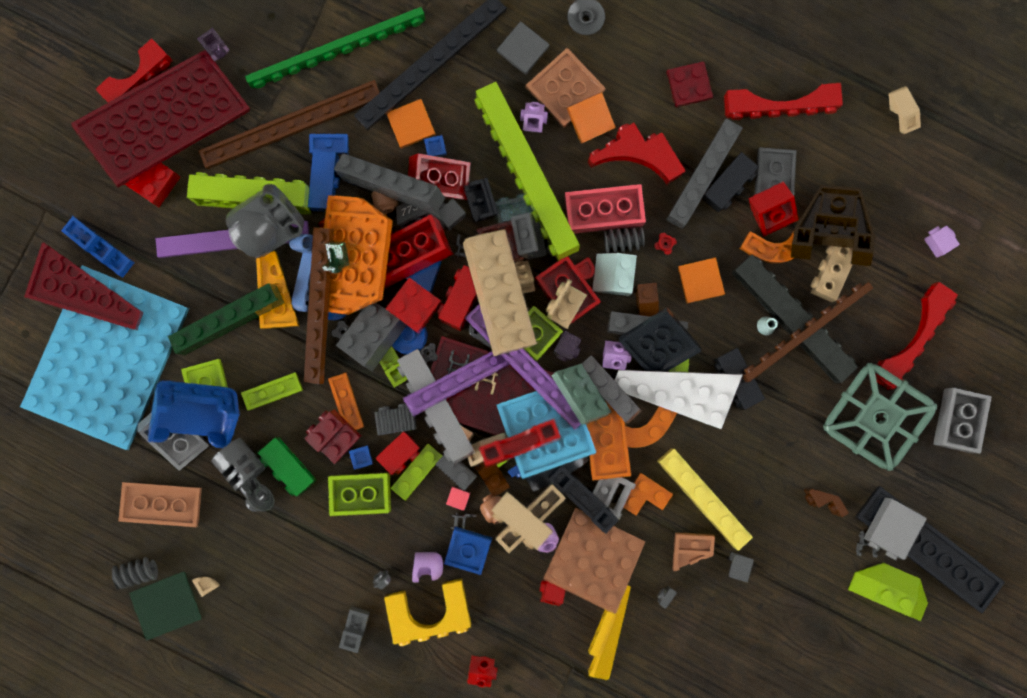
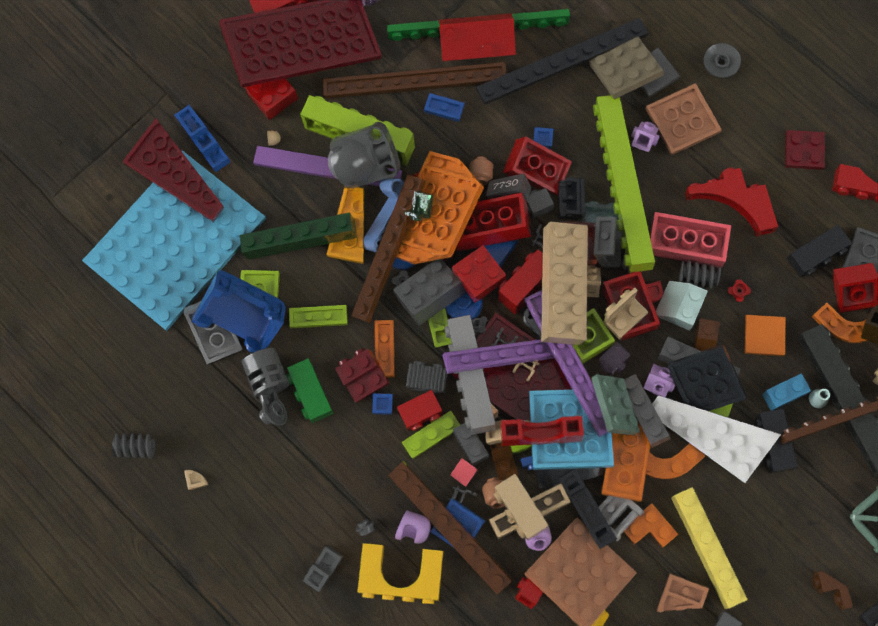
camera: 30 degrees right, 10 degrees down
nougat plate [119,482,202,527] -> none
clear green piece [129,571,202,641] -> none
blue brick [308,151,340,212] -> none
lime brick [328,473,391,516] -> none
dark grey brick [334,153,445,214] -> none
orange tile [387,99,436,149] -> none
orange tile [567,92,616,143] -> none
dark grey brick [666,118,742,229] -> none
none -> tan hinge [267,131,281,146]
none -> reddish brown plate [388,461,512,594]
none -> red brick [439,13,516,61]
none -> dark tan plate [589,37,664,99]
none -> dark azure brick [762,373,811,411]

